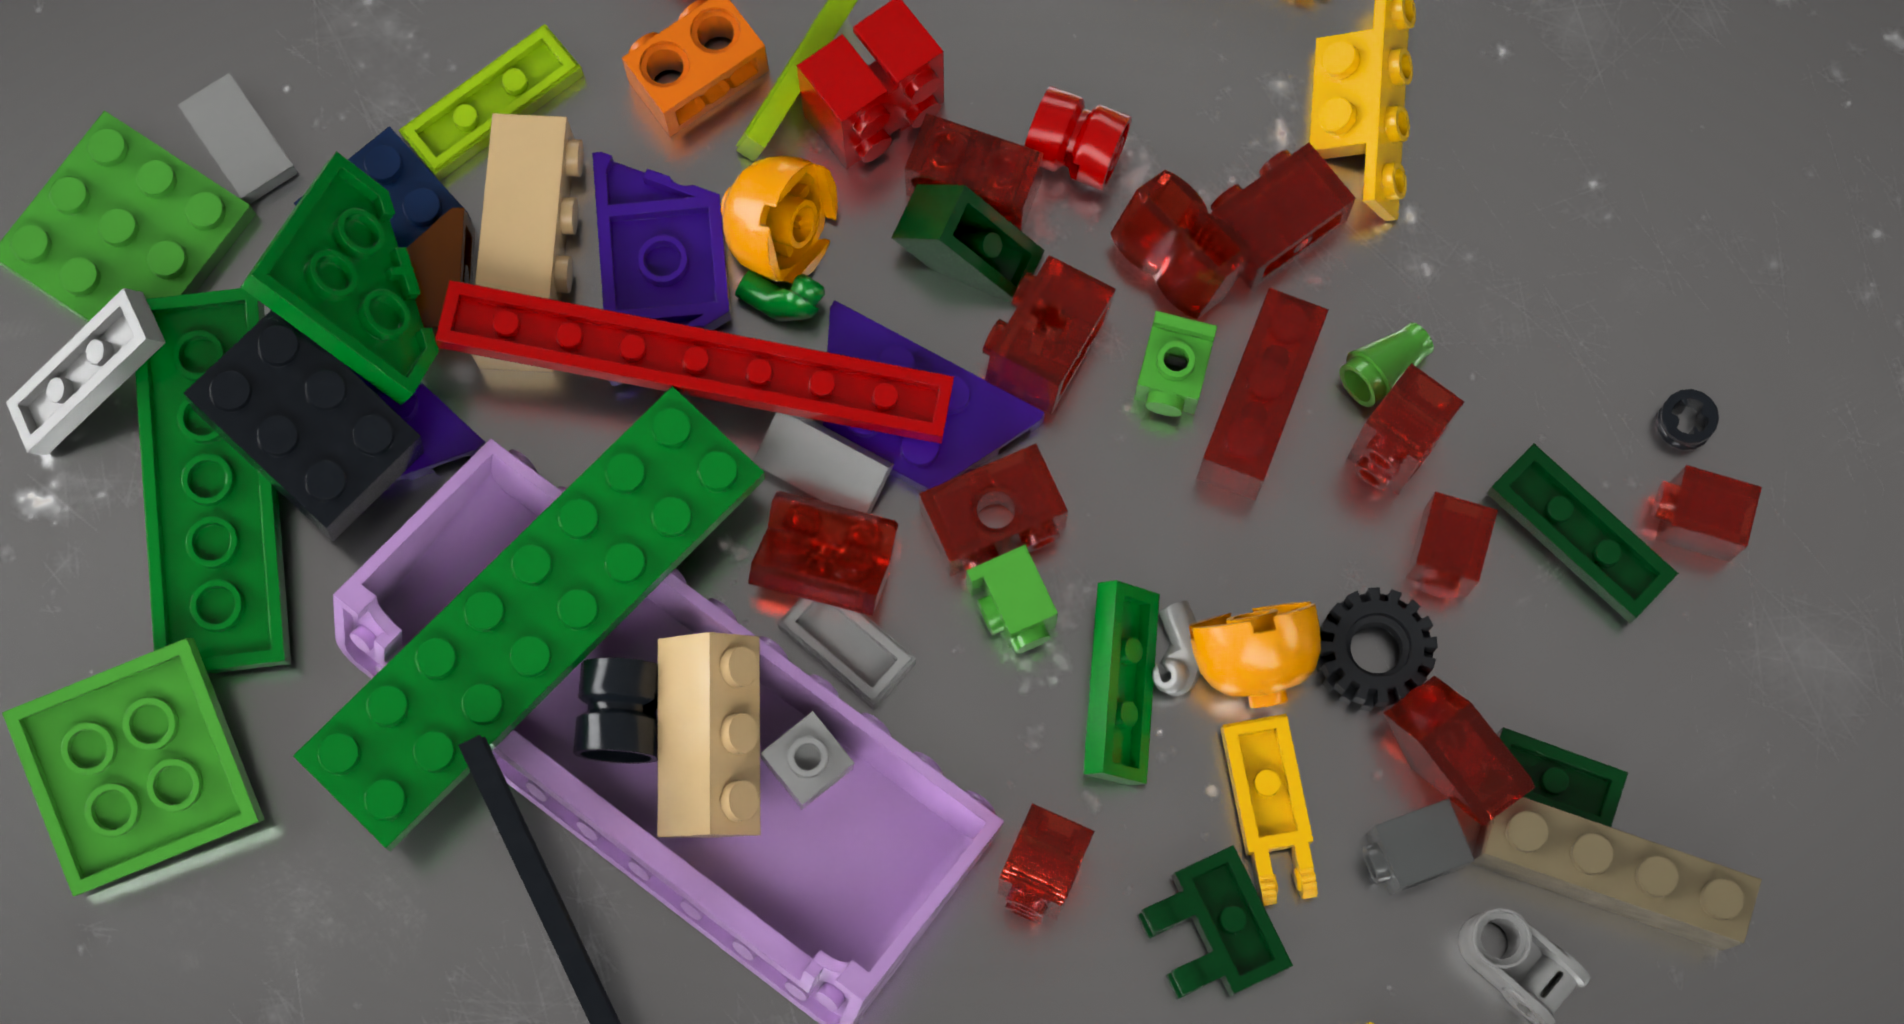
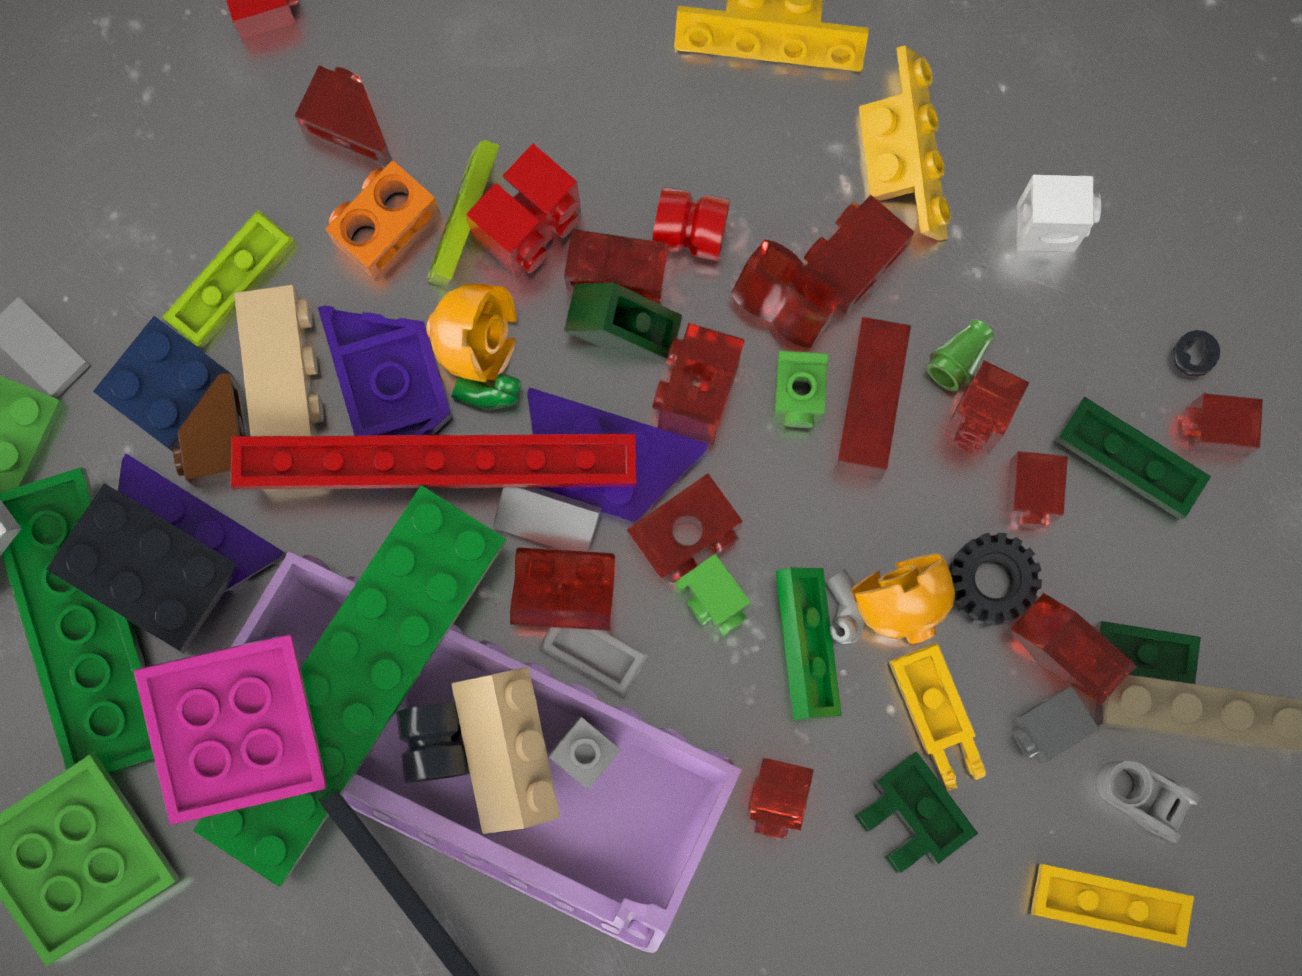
camera: 10 degrees left, 5 degrees up
green plate [240,151,439,405] -> none
none -> dark pink plate [134,633,328,825]
none -> white brick [1017,175,1101,252]

